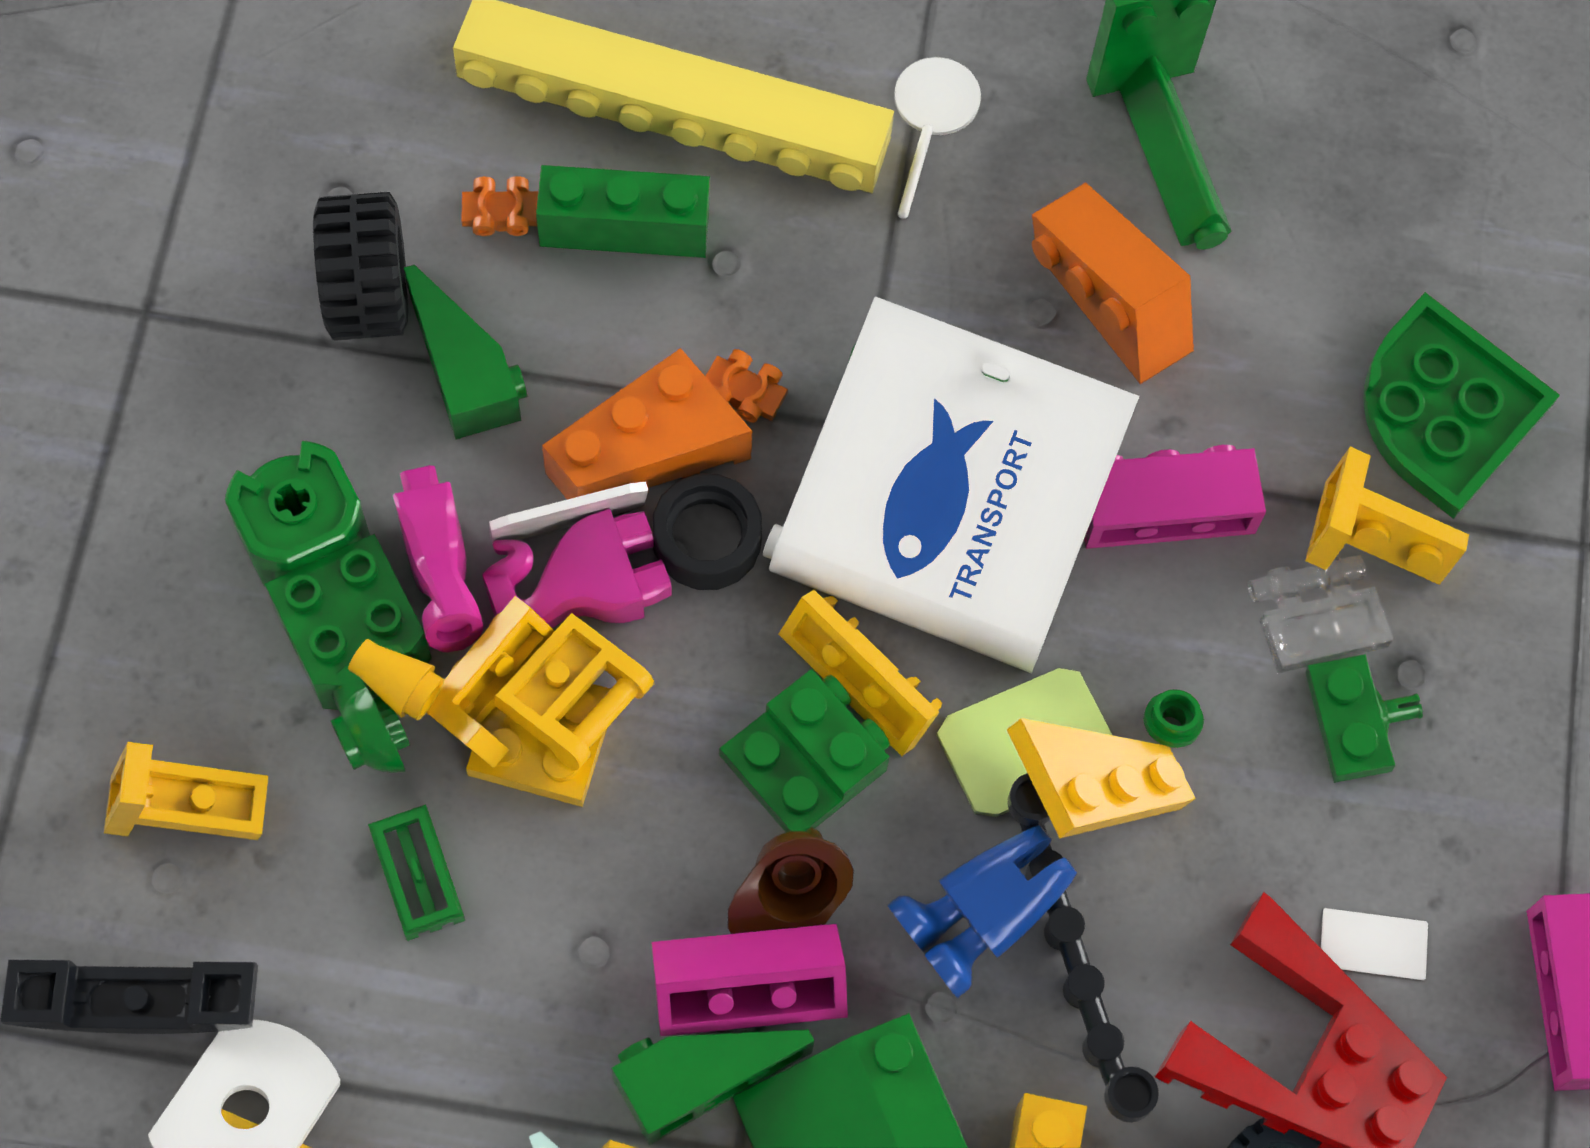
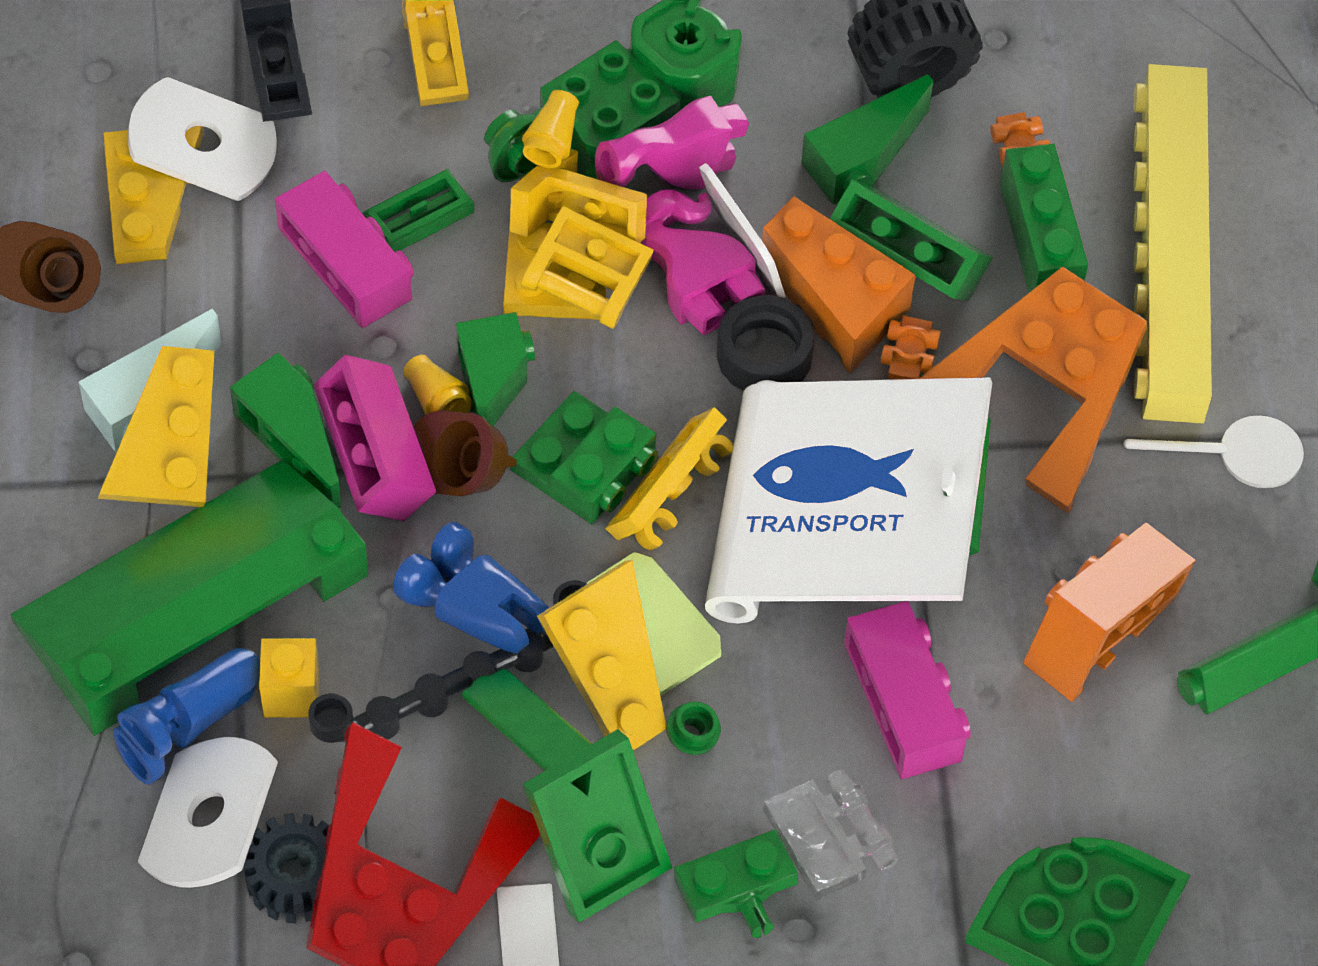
camera: 80 degrees right, 10 degrees down
yellow bracket [1305,446,1469,585] -> none
none -> dark pink brick [275,170,414,329]
none -> yellow cone [403,354,472,415]
none -> green slope [456,312,535,426]
none -> green piece [462,668,672,923]
none -> green brick [830,180,993,301]
none -> orange wing [919,267,1147,514]

